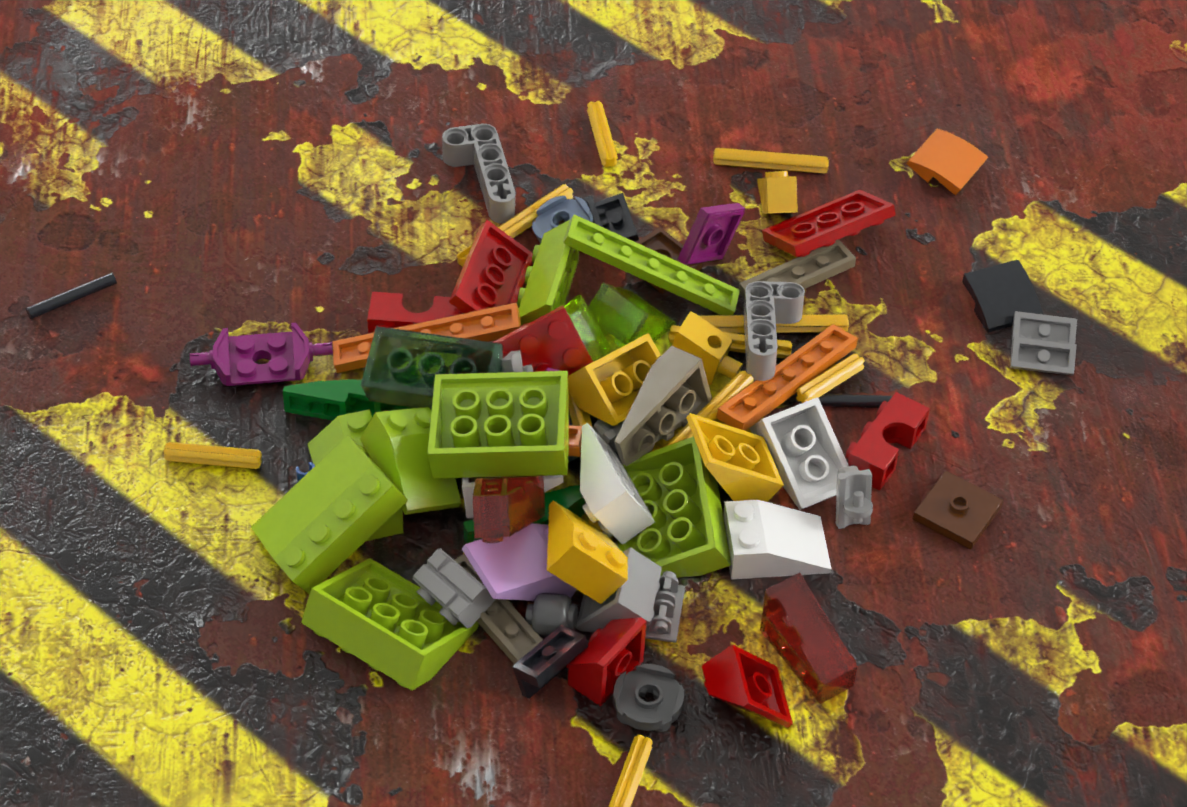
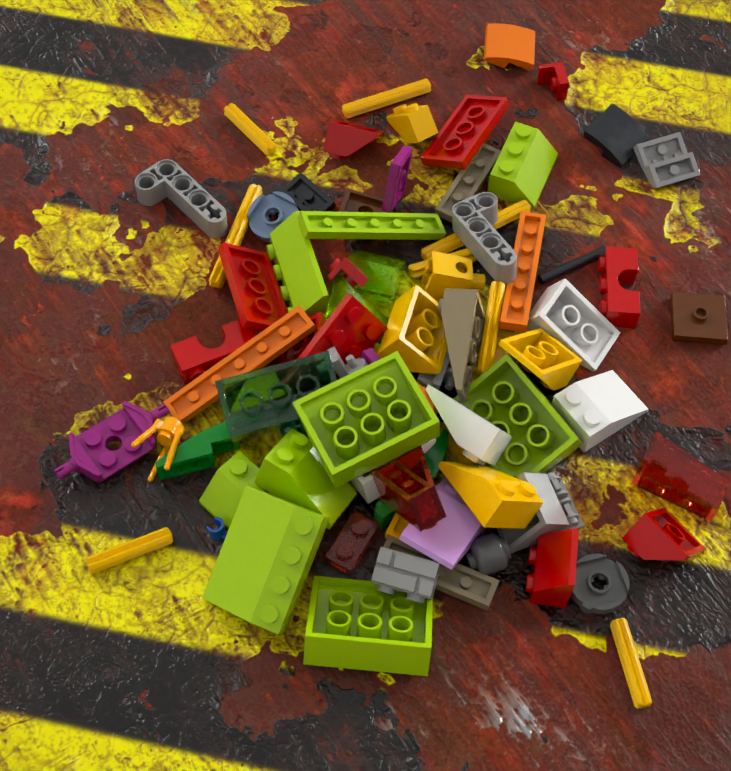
camera: 30 degrees left, 10 degrees up
black panel [512,625,588,699] -> none
yellow axle [796,354,865,403] -> none
light grey hips [836,466,873,529] -> none
none -> light orange plant [131,417,185,482]
none -> red slope [323,120,385,160]
none -> clear red plate [325,510,380,575]
none -> red bracket [327,257,370,288]
none -> lime slope [487,122,558,209]
none -> red bracket [537,62,569,101]

